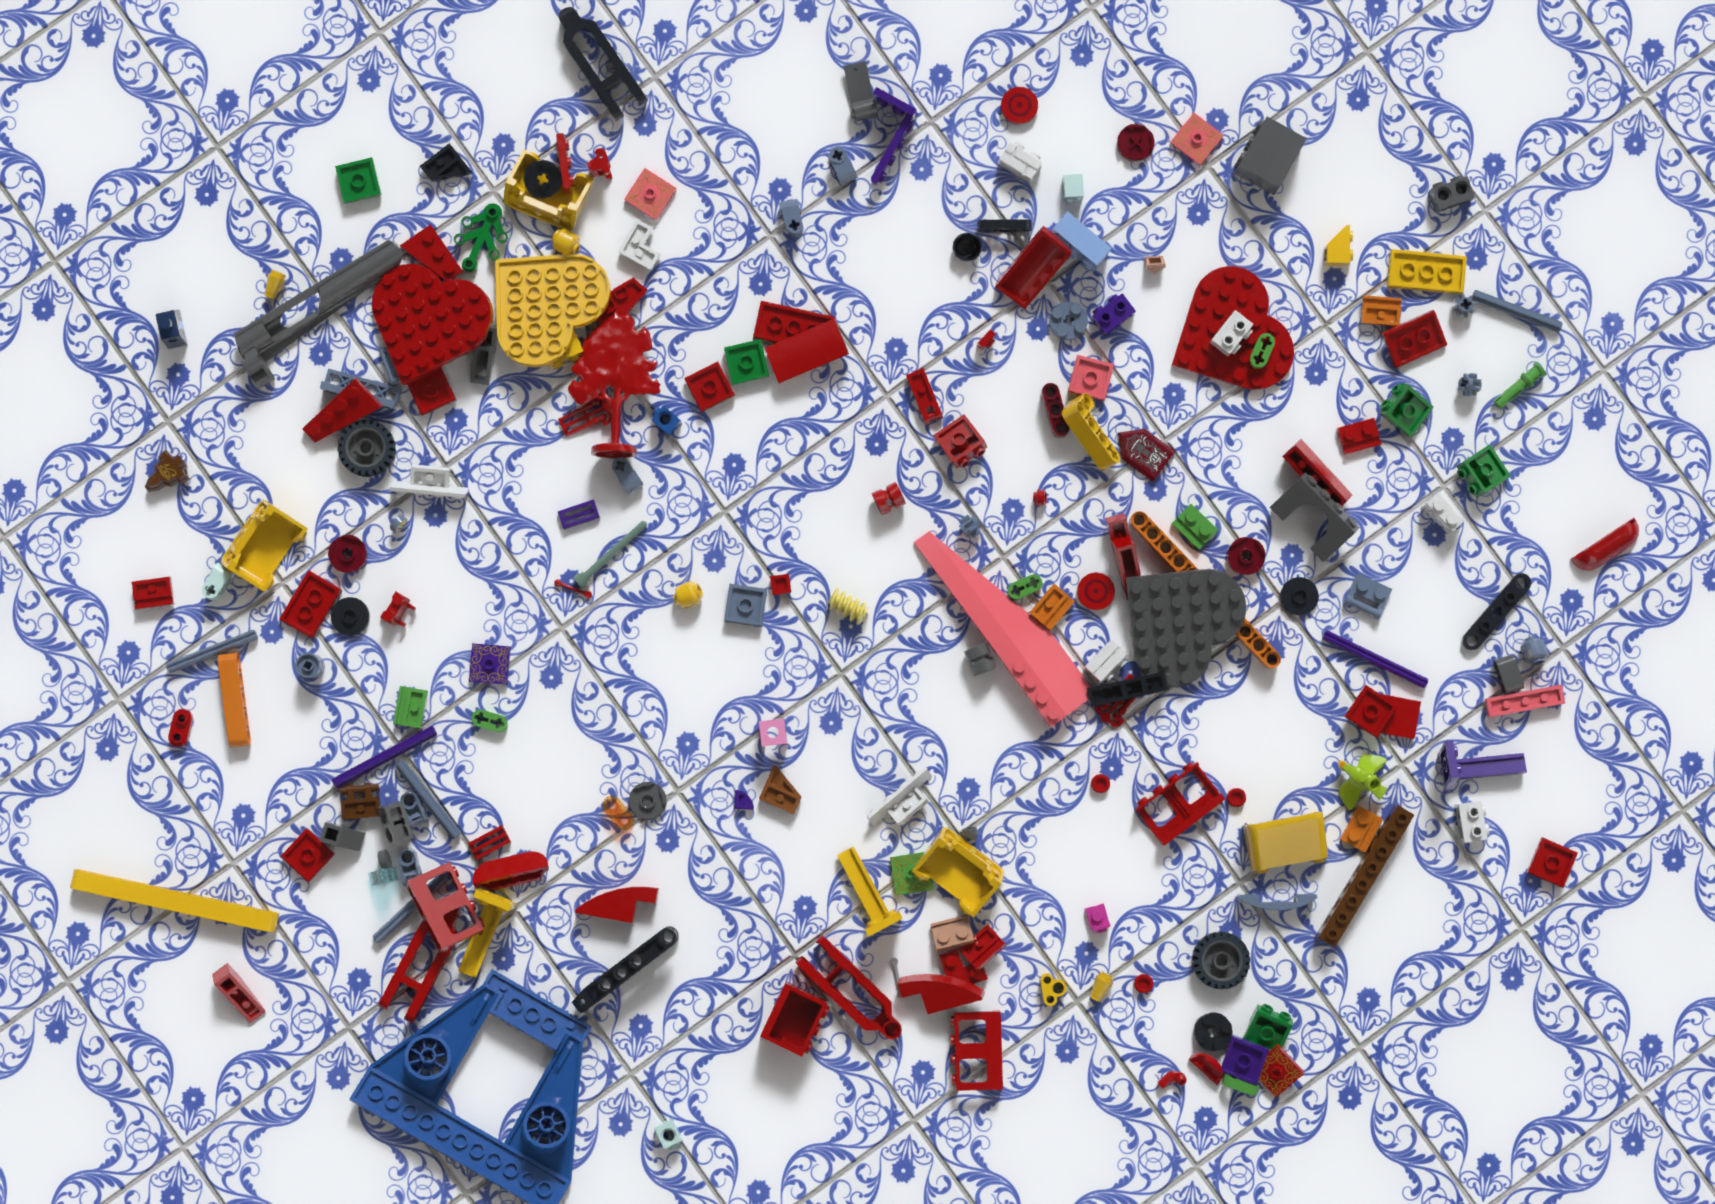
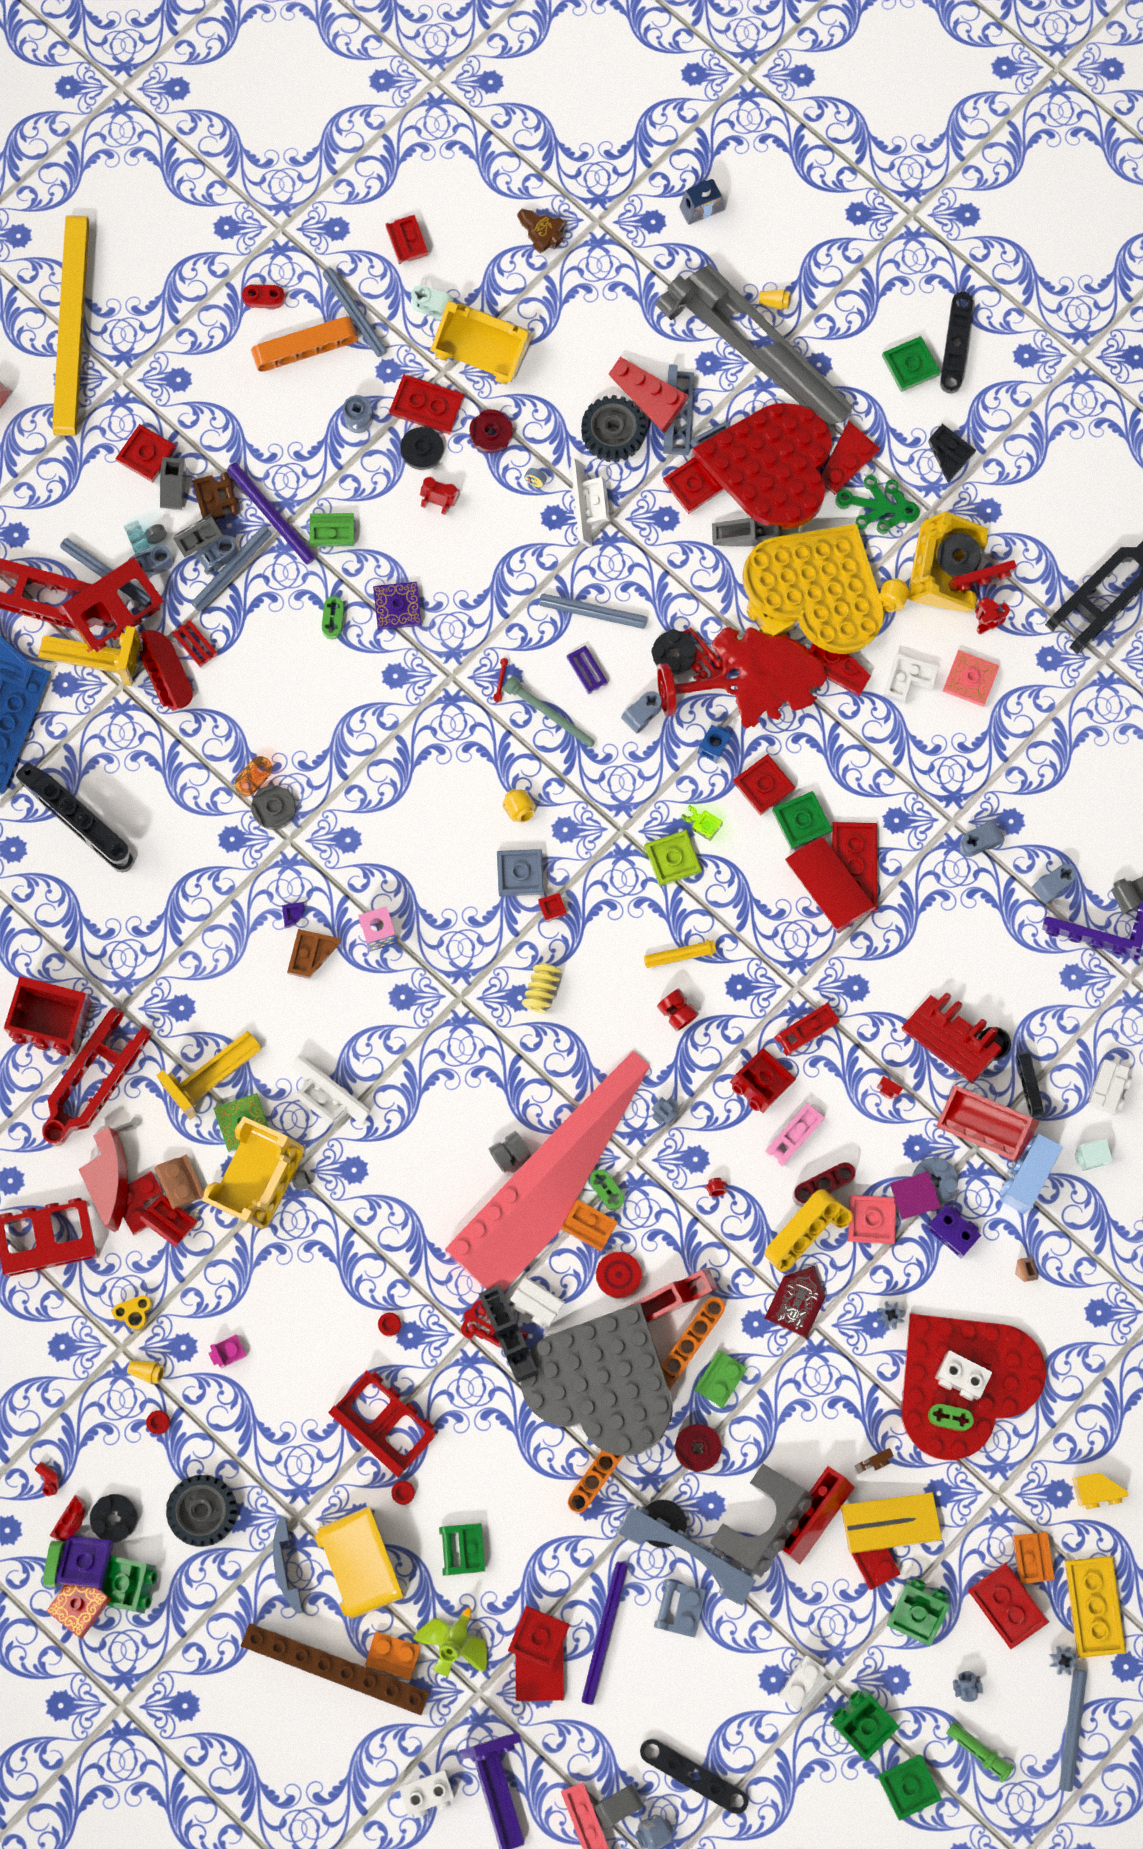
camera: 75 degrees right, 10 degrees down
red slope [575,886,659,923] -> none
none -> green plate [439,1523,485,1576]
none -> sand blue axle [539,593,647,629]
none -> sand blue arch [616,1505,756,1606]
none -> lime tile [644,830,702,887]
none -> yellow axle [644,939,716,968]
none -> black plate [651,629,696,675]
none -> clear neon green plate [681,805,723,841]
none -> bright pink plate [765,1103,825,1167]
none -> yellow tile [840,1492,942,1554]
none -> reddish brown plate [854,1448,894,1474]
none -> sand blue gear [876,1301,905,1330]
none -> green plate [876,1754,942,1821]
none -> magenta piece [890,1172,941,1220]
none -> red hinge [901,992,1002,1084]
none -> black piece [940,291,973,394]

